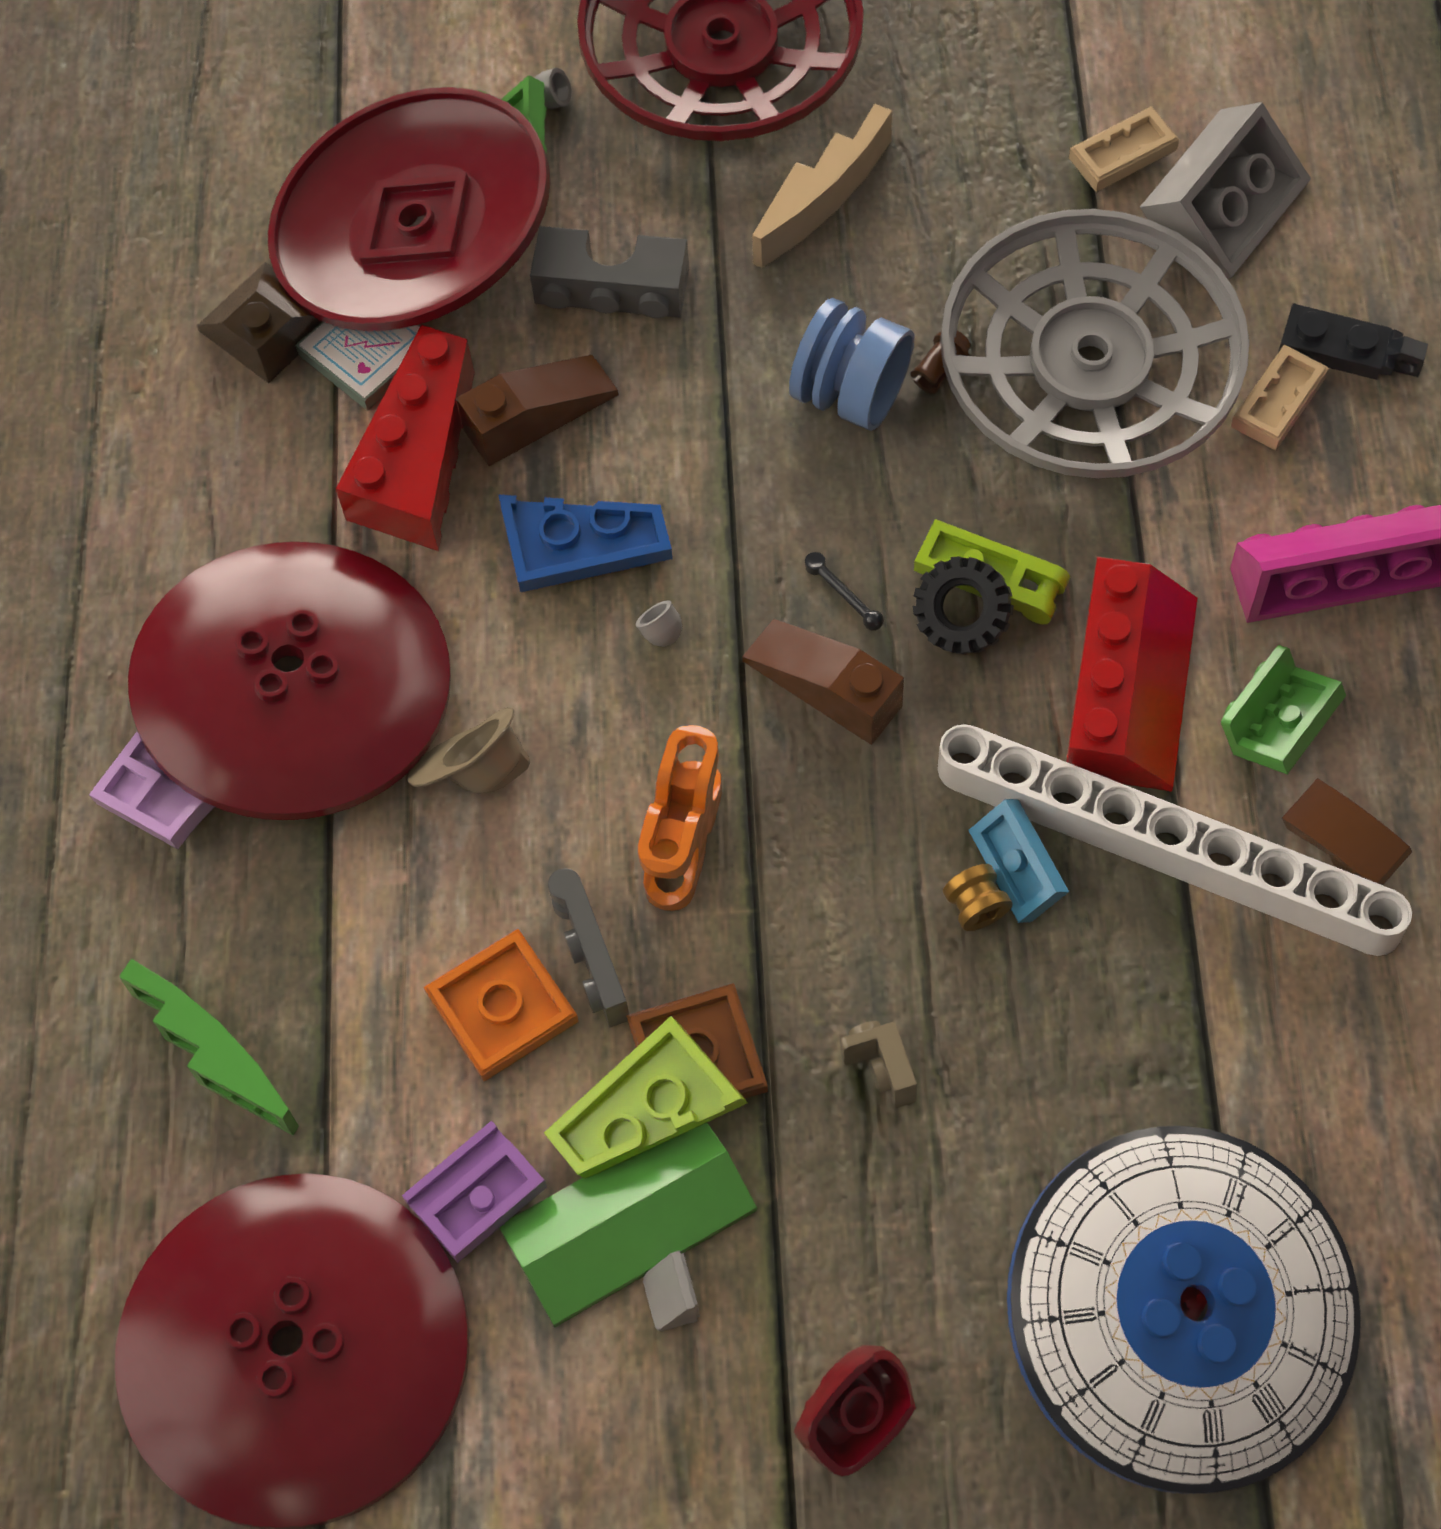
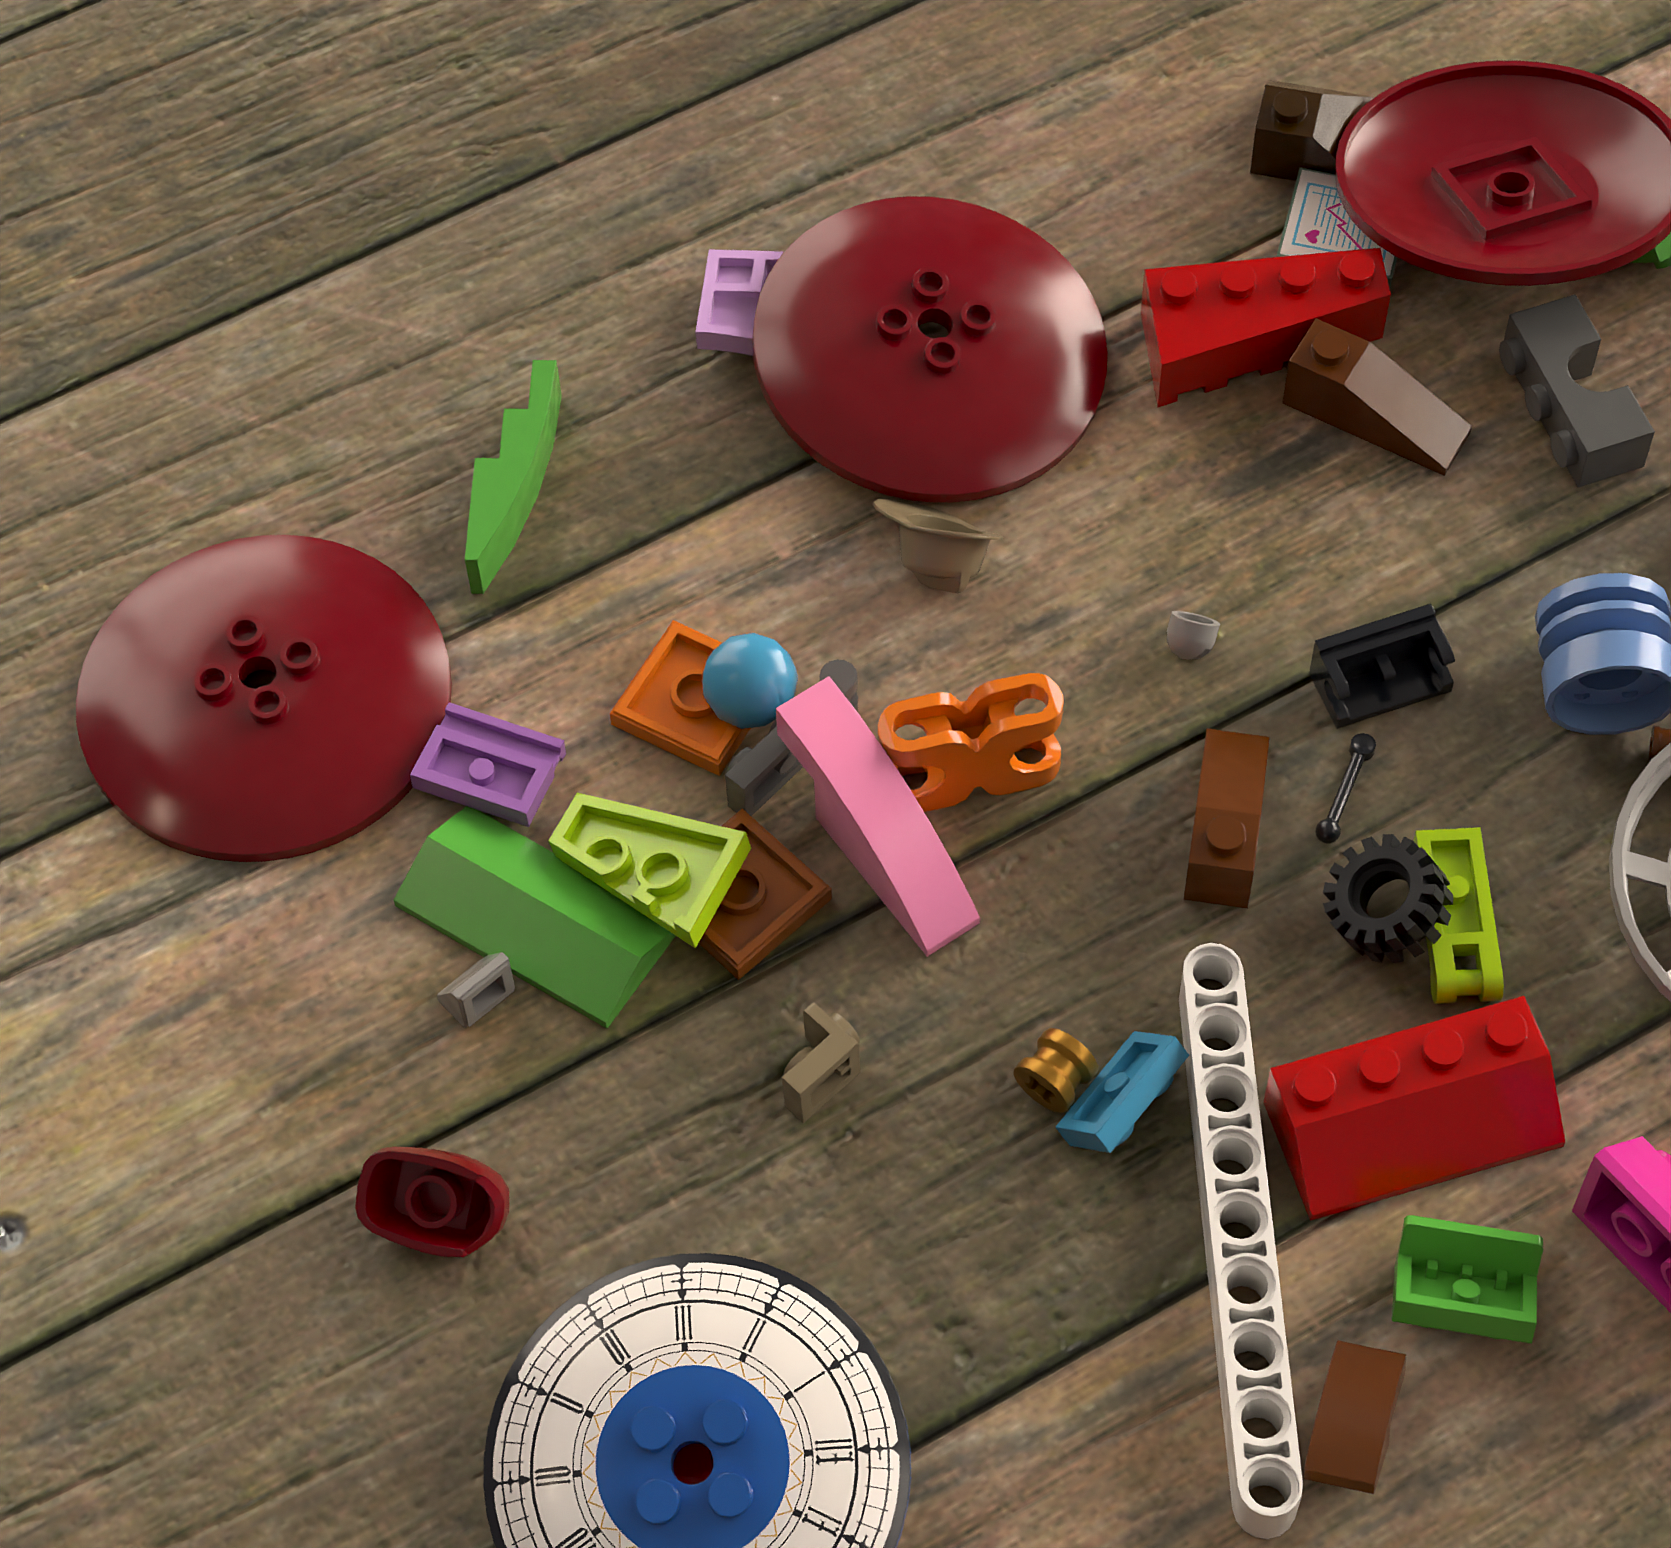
camera: 60 degrees right, 5 degrees down
blue wing [498,494,673,593] -> none
none -> dark azure hair [702,633,798,729]
none -> bright pink slope [776,676,980,957]
none -> black hinge [1309,603,1455,729]

